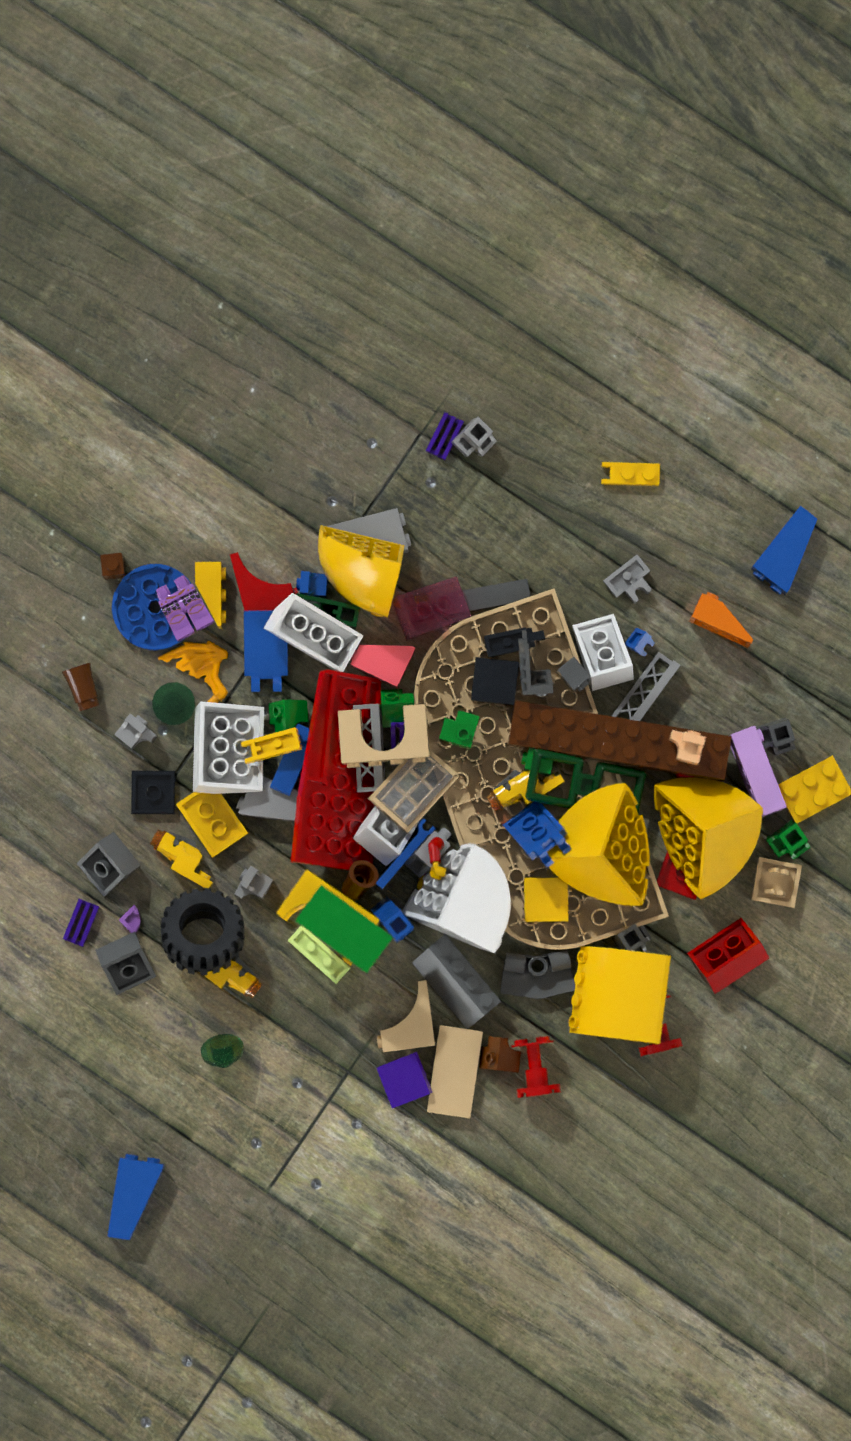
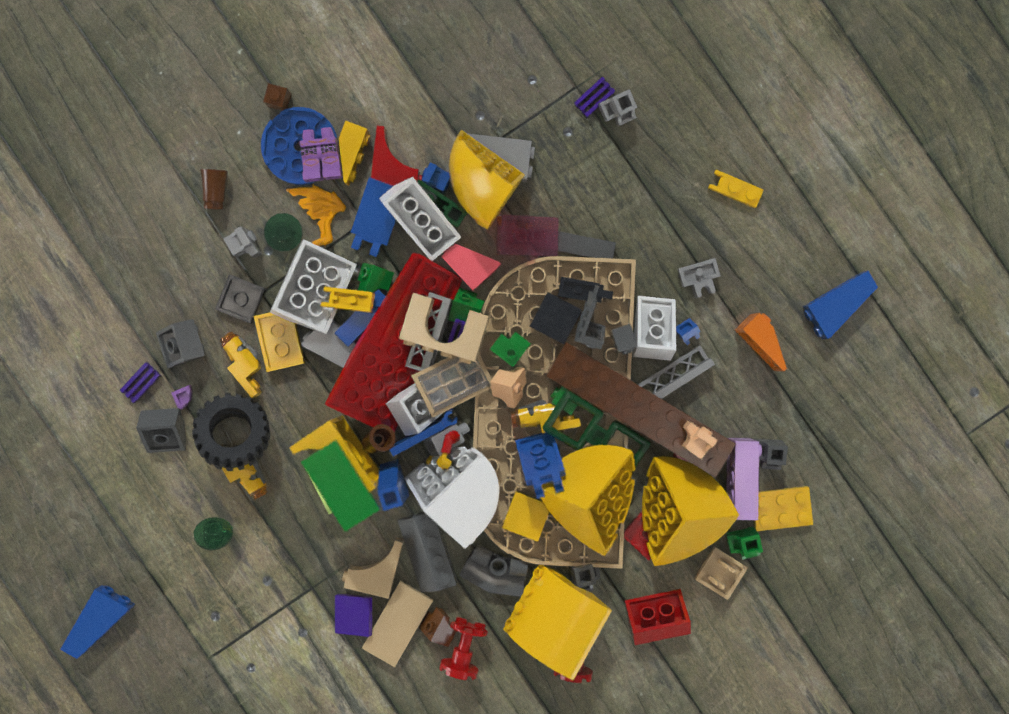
camera: 25 degrees right, 5 degrees up
light grey brick [234,866,274,899] -> none
none -> light nougat brick [490,367,526,409]

